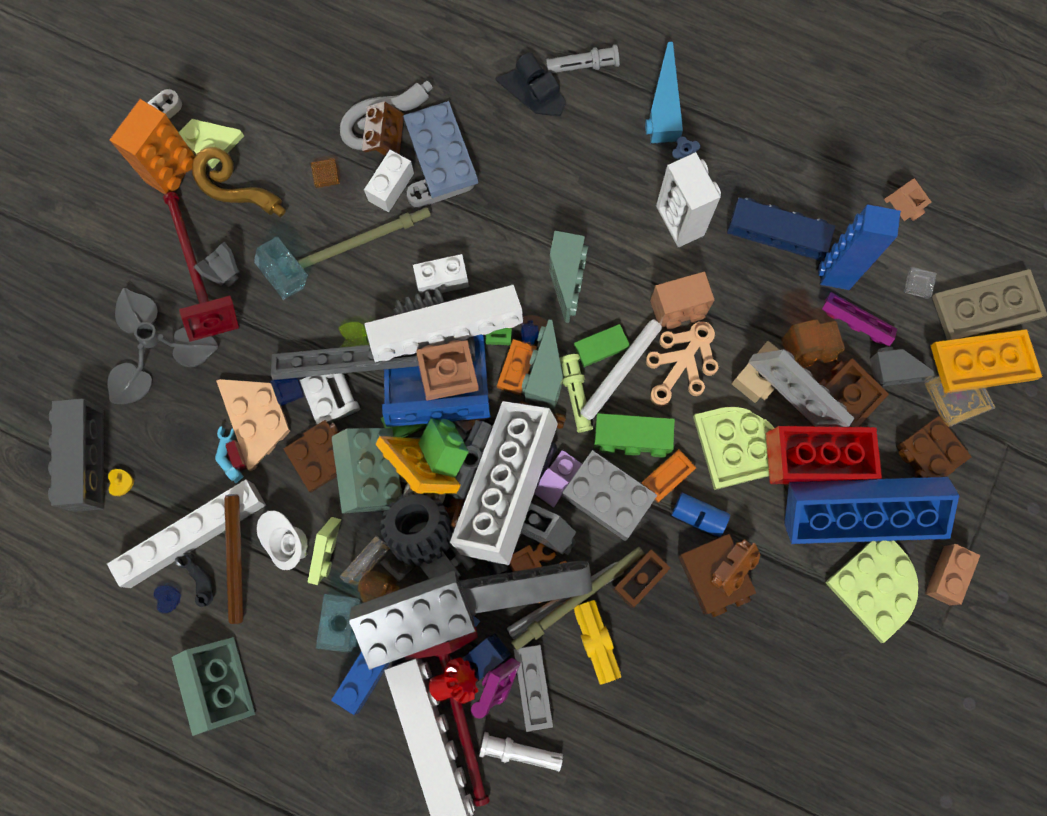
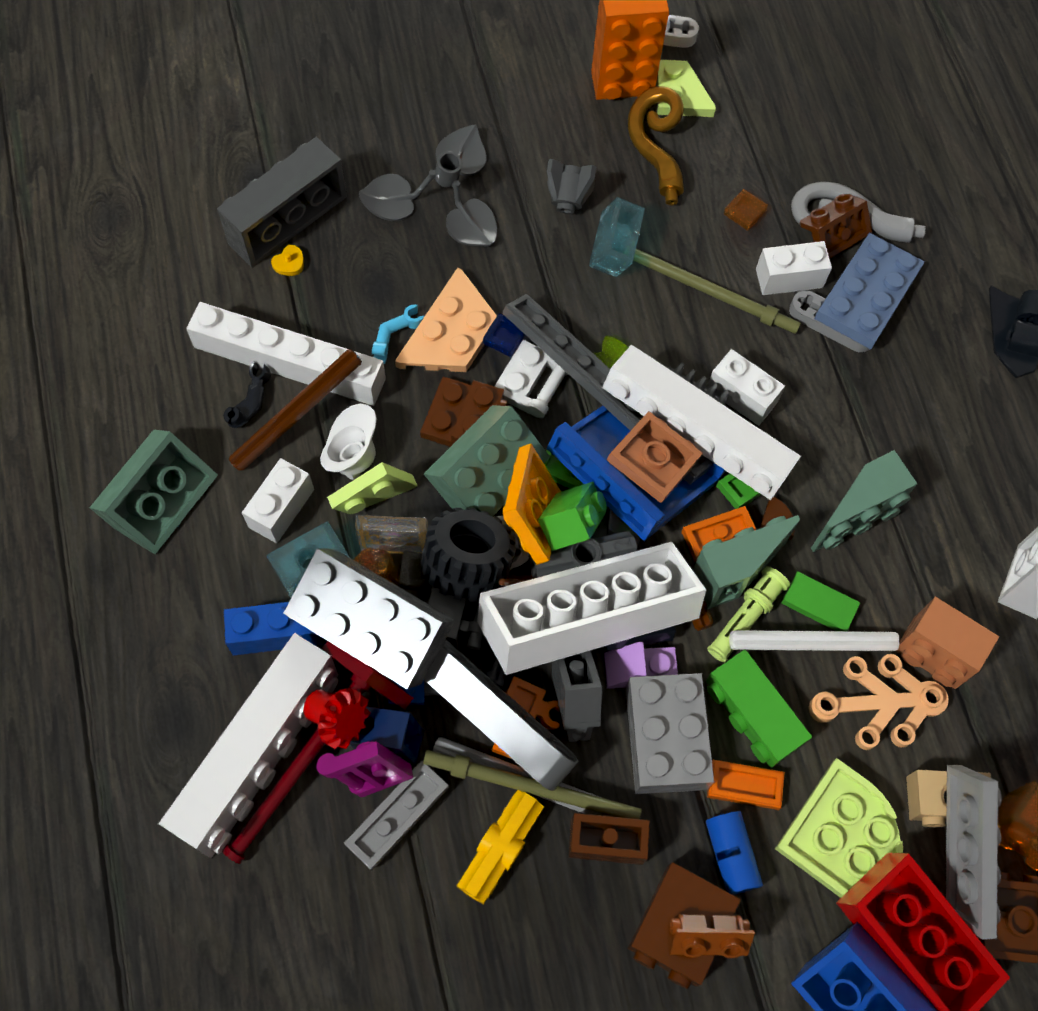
camera: 45 degrees right, 10 degrees down
clear blue piece [153,585,181,614] -> none
dark red tile [163,192,239,342] -> none
dark red tile [225,440,248,471] -> none
white pin [479,732,563,772] -> none
clear blue plate [521,320,539,346] -> none
none -> white brick [242,458,314,544]

